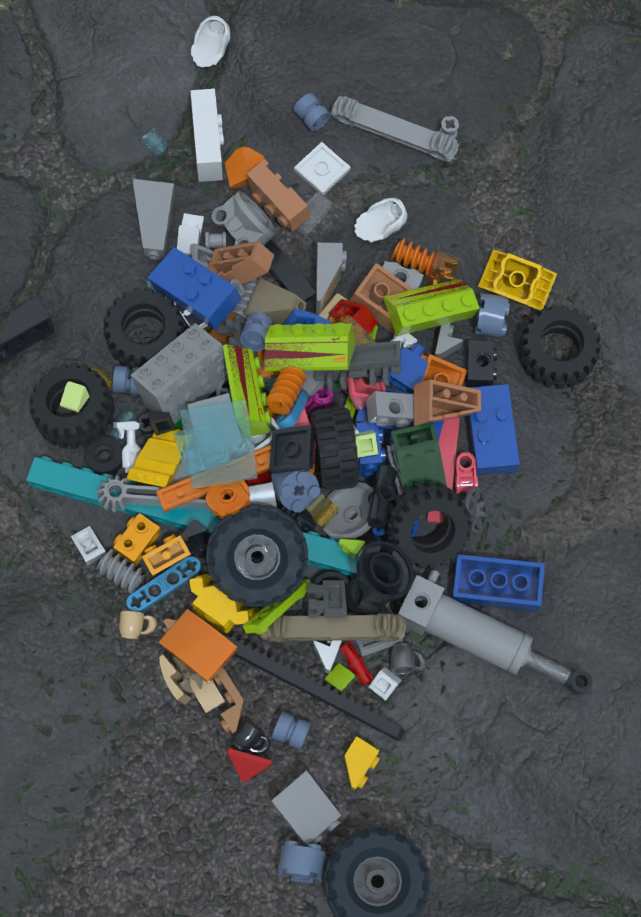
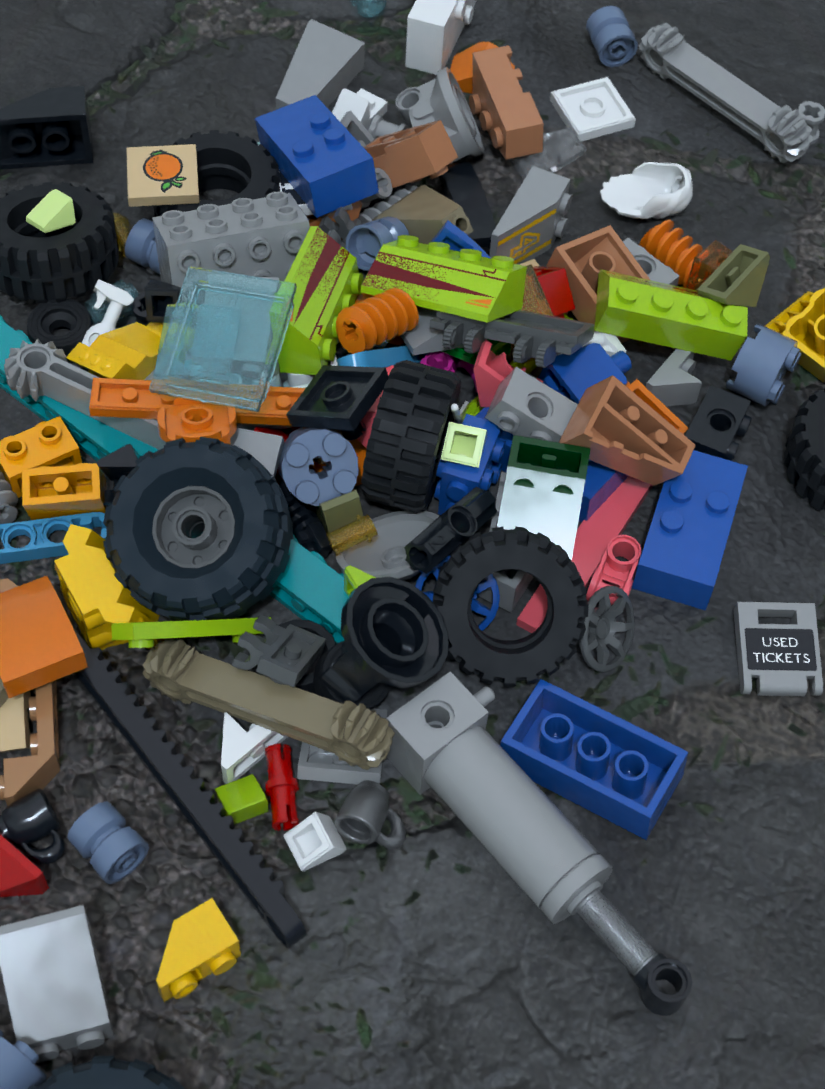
camera: 25 degrees right, 15 degrees down
none -> tan tile [127,144,199,207]
none -> olive slope [697,244,770,307]
none -> light grey container [733,602,823,696]

